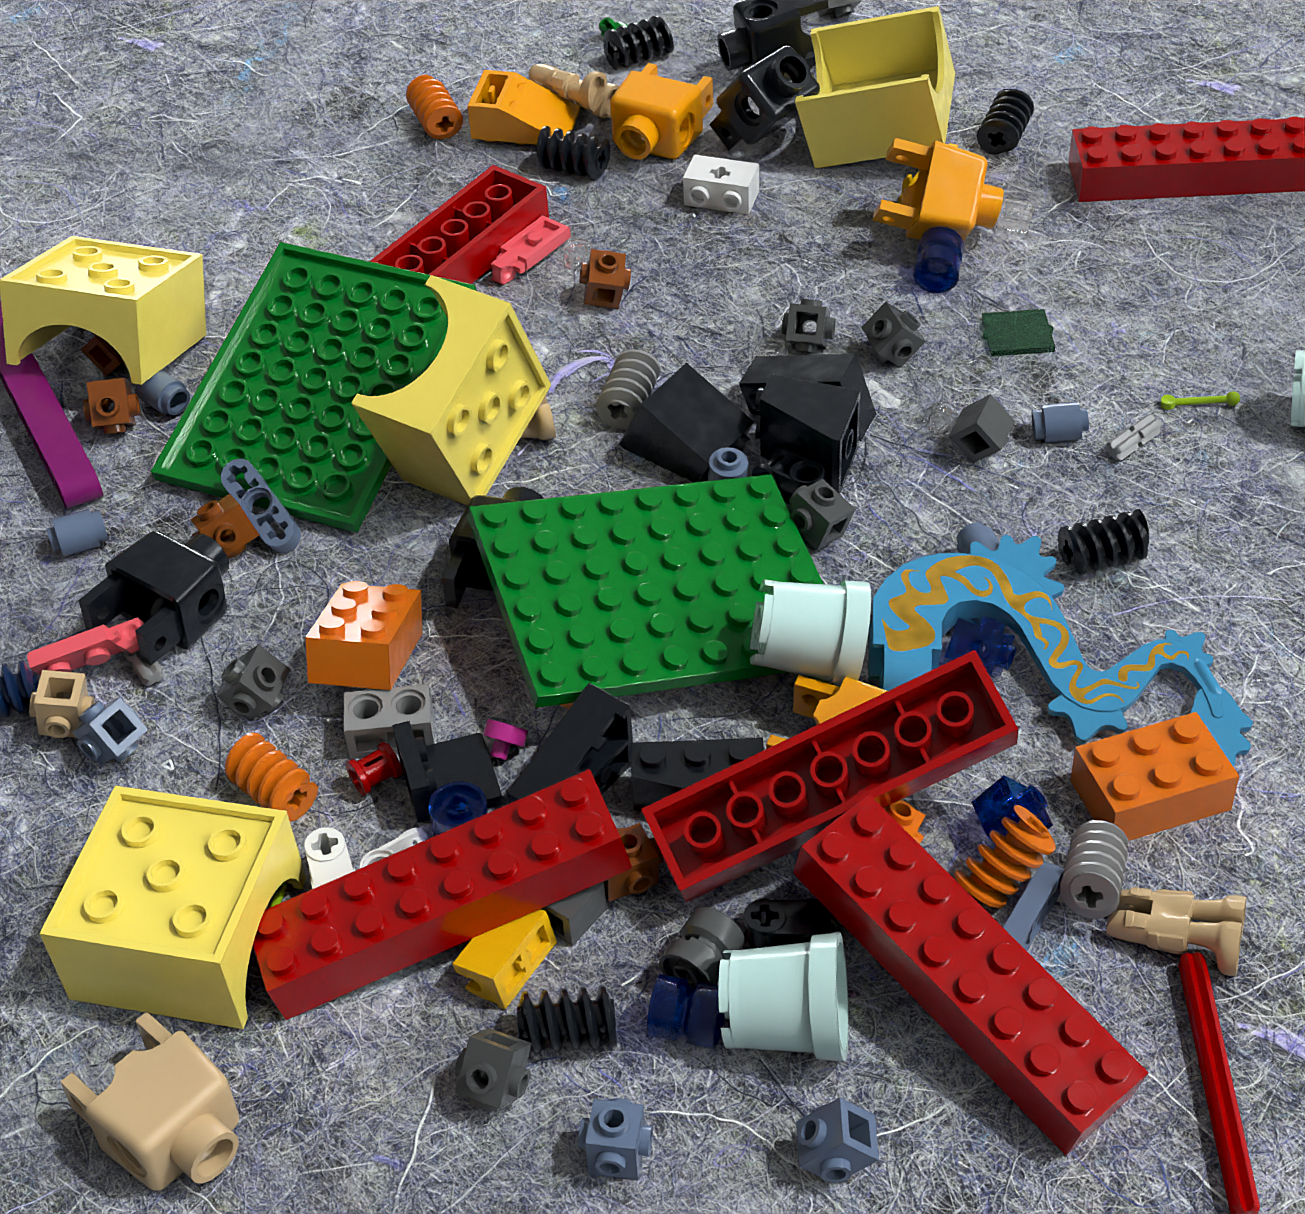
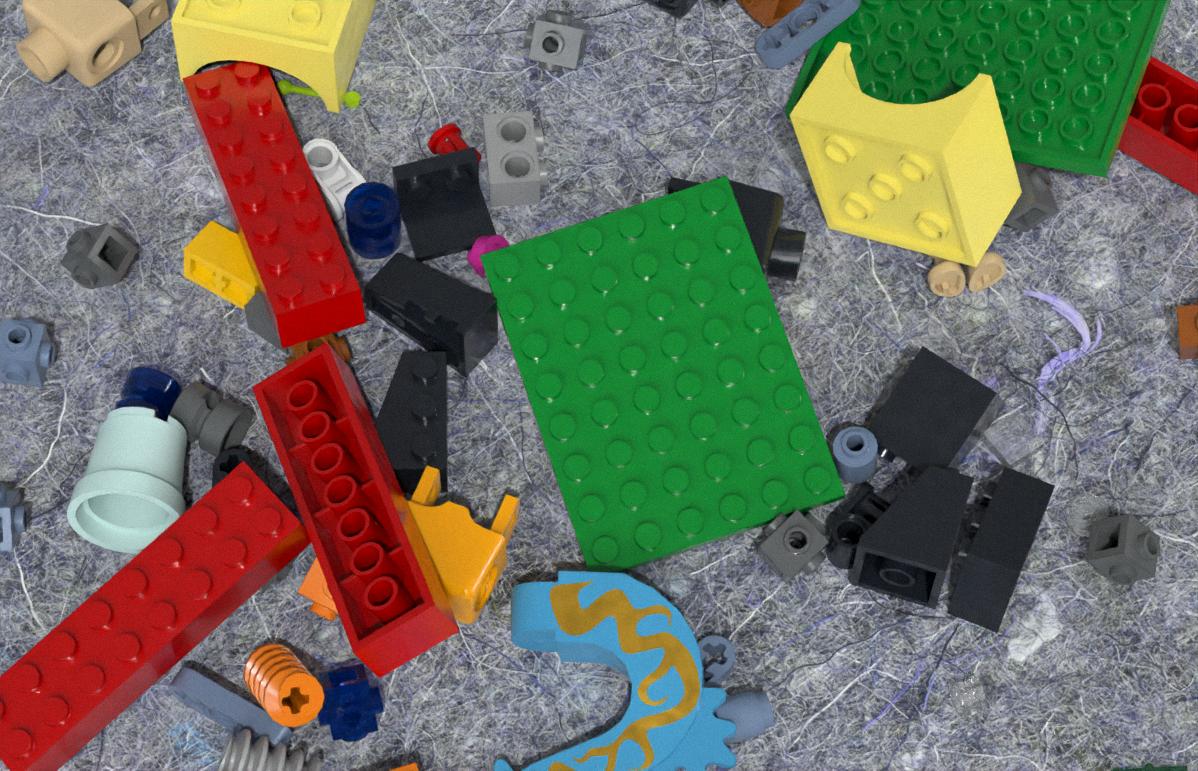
camera: 85 degrees right, 15 degrees up
orange piece [225,732,319,822] -> none
white piece [304,827,356,890] -> none
orange brick [305,581,423,690] -> none
black piece [517,985,617,1053] -> none
light grey piece [596,349,661,430] -> none
light aqua piece [750,579,871,687] -> none
dark grey brick [861,302,926,367] -> none
clear blue brick [944,616,1016,675] -> none
dark grey brick [949,394,1015,463] -> none

